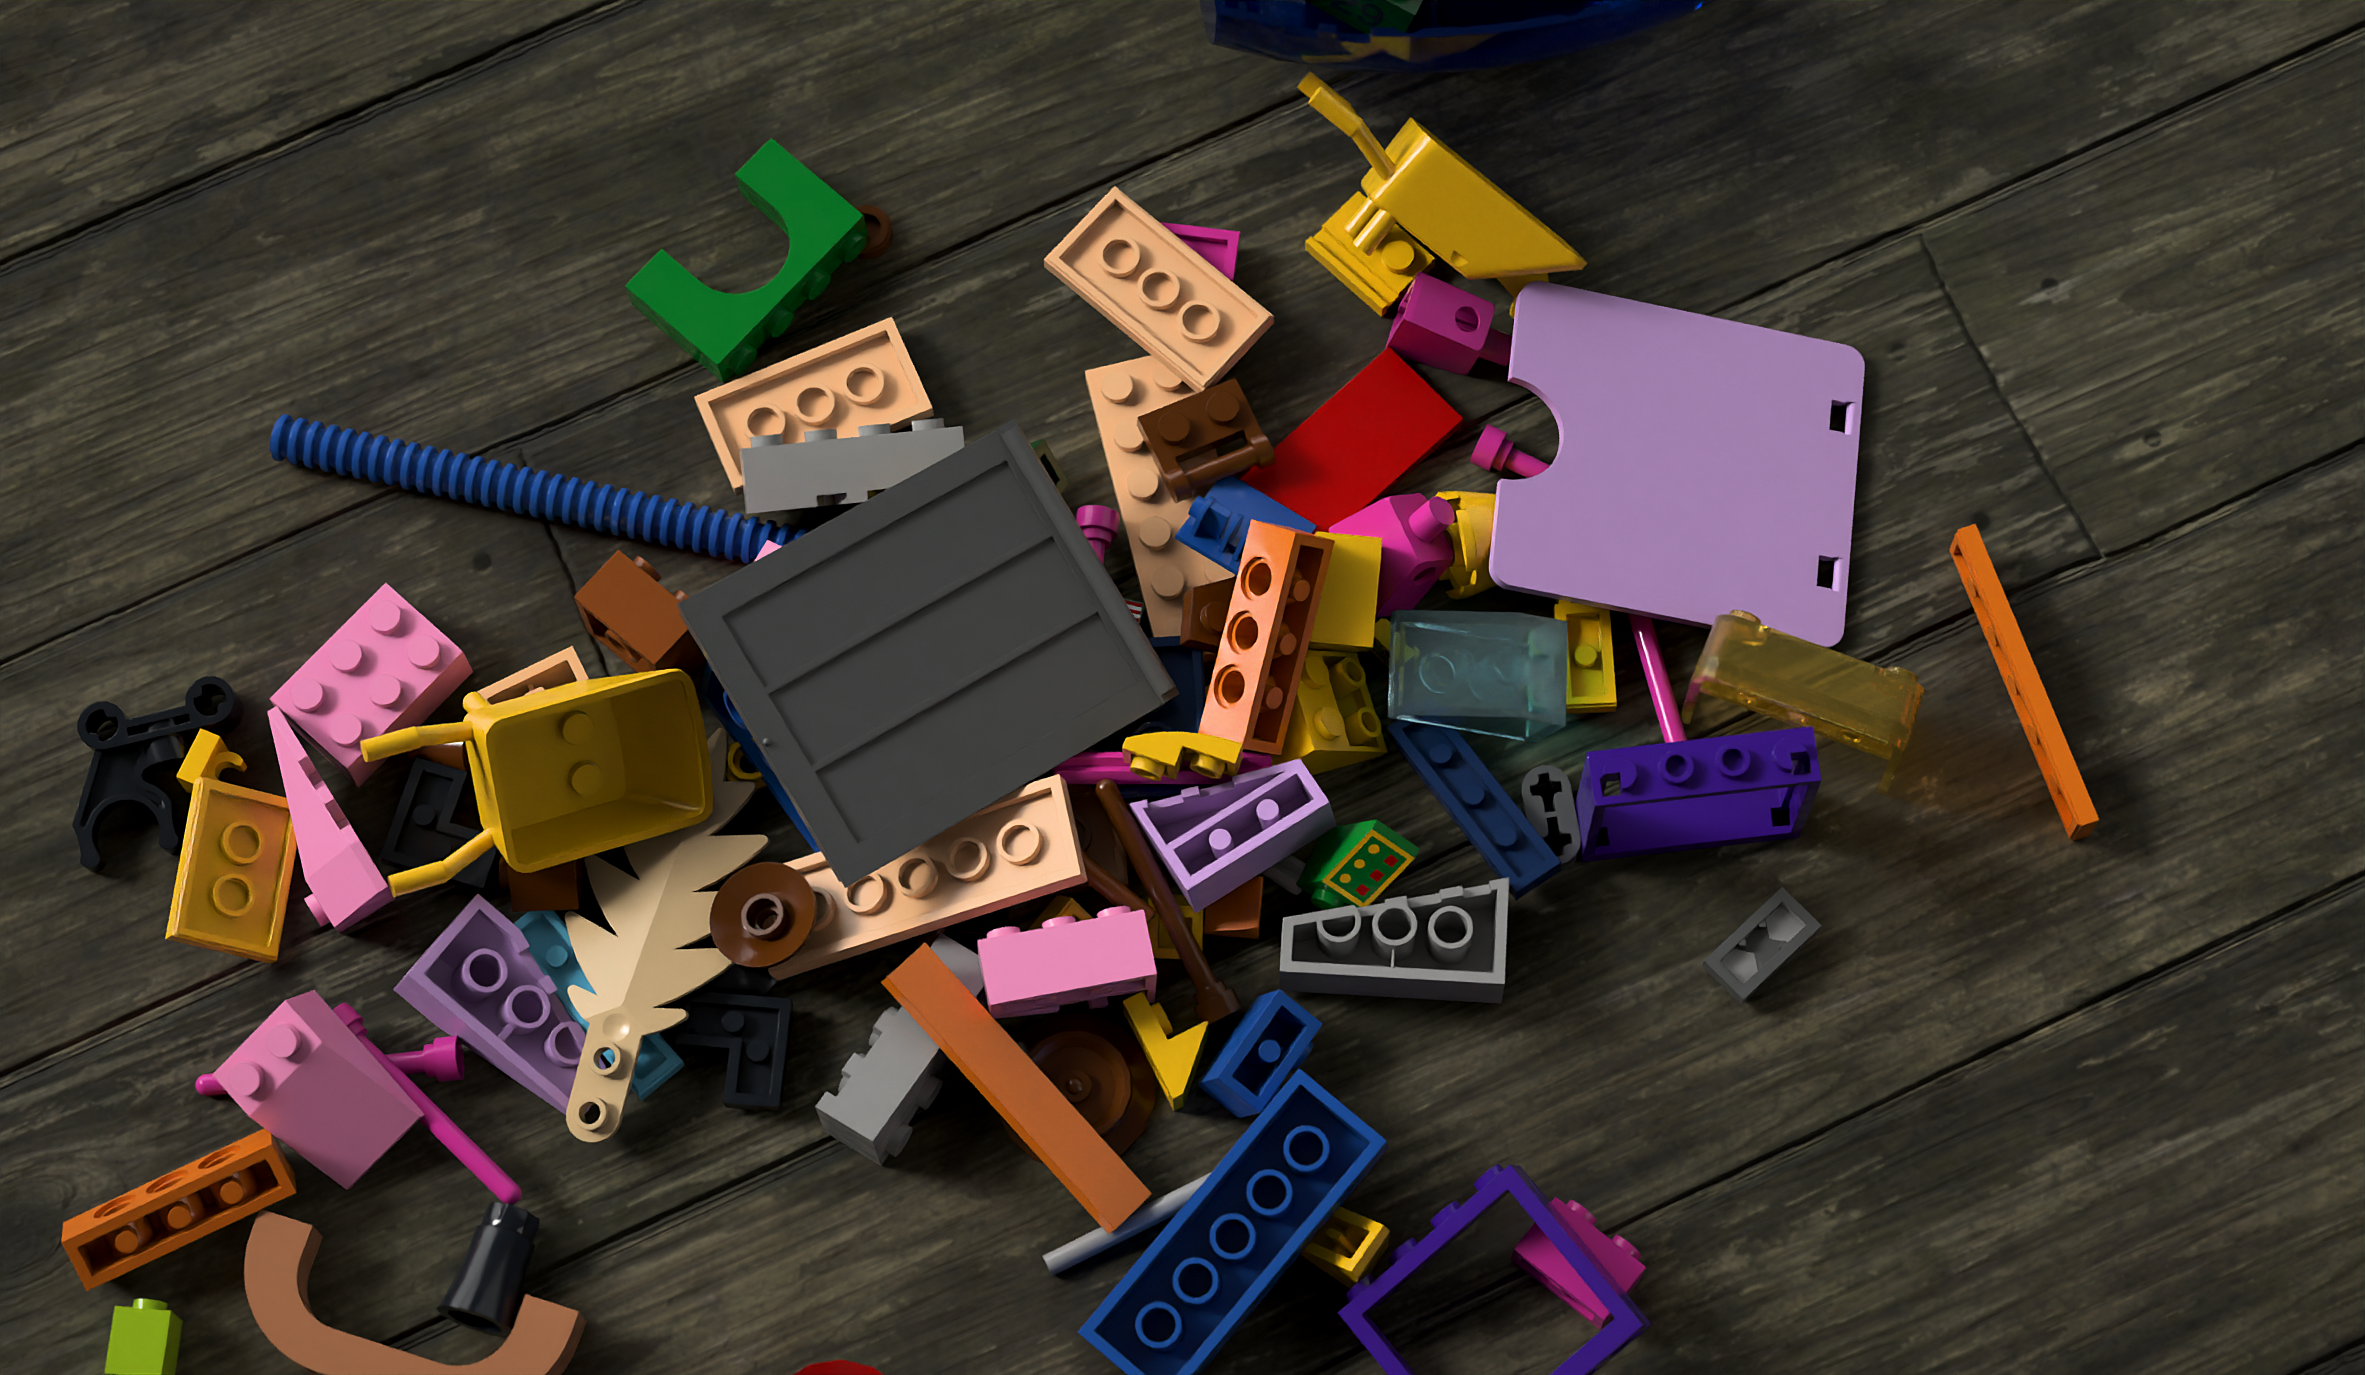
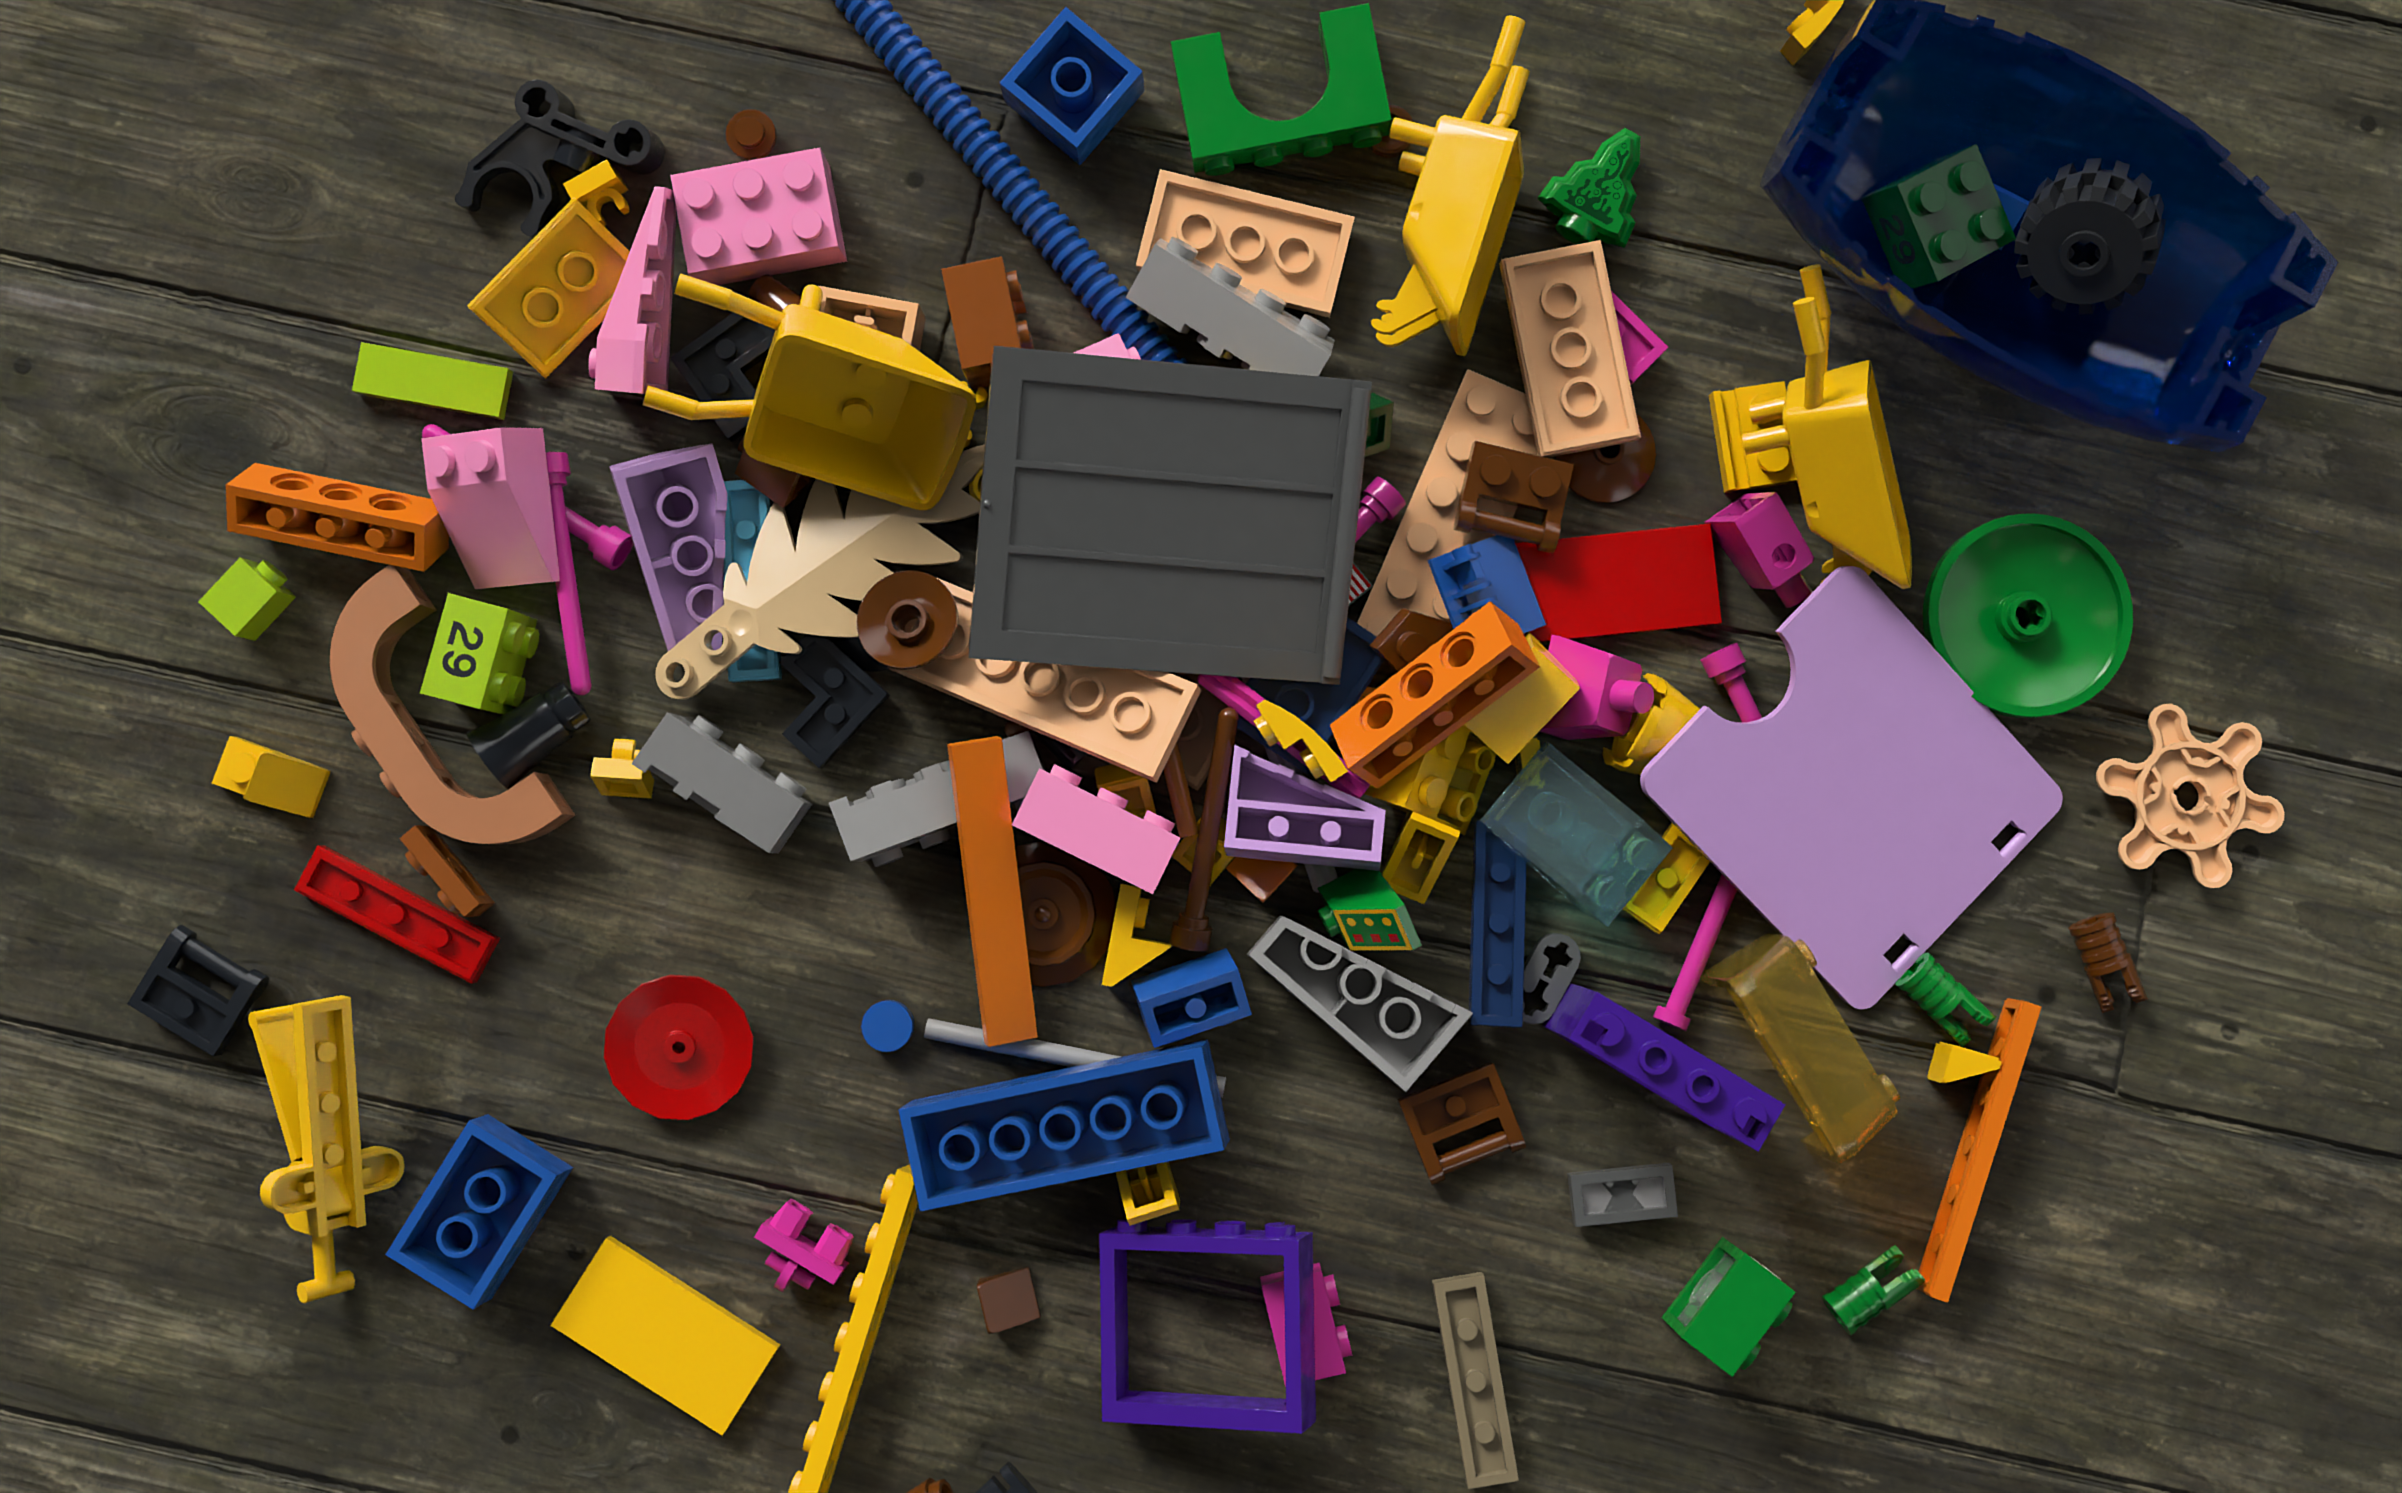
camera: 40 degrees right, 15 degrees up
none -> lime tile [352,342,513,420]
none -> lime brick [420,593,539,714]
none -> yellow tile [590,739,654,798]
none -> light grey wedge [631,712,813,854]
none -> reddish brown plate [726,109,777,160]
none -> blue tile [861,1000,914,1052]
none -> blue brick [1000,7,1145,165]
none -> yellow piece [1371,15,1530,356]
none -> yellow slope [1382,811,1460,904]
none -> reddish brown plate [1397,1062,1526,1185]
none -> dark tan plate [1432,1272,1519,1489]
none -> green rock [1537,128,1641,248]
none -> reddish brown dish [1555,414,1656,503]
none -> green piece [1661,1237,1796,1377]
none -> green hinge [1821,1245,1925,1336]
none -> green hinge [1895,952,1996,1047]
none -> green dish [1923,513,2133,718]
none -> yellow slope [1927,1042,2002,1083]
none -> reddish brown hinge [2068,913,2148,1013]
none -> light nougat plate [2096,704,2285,888]

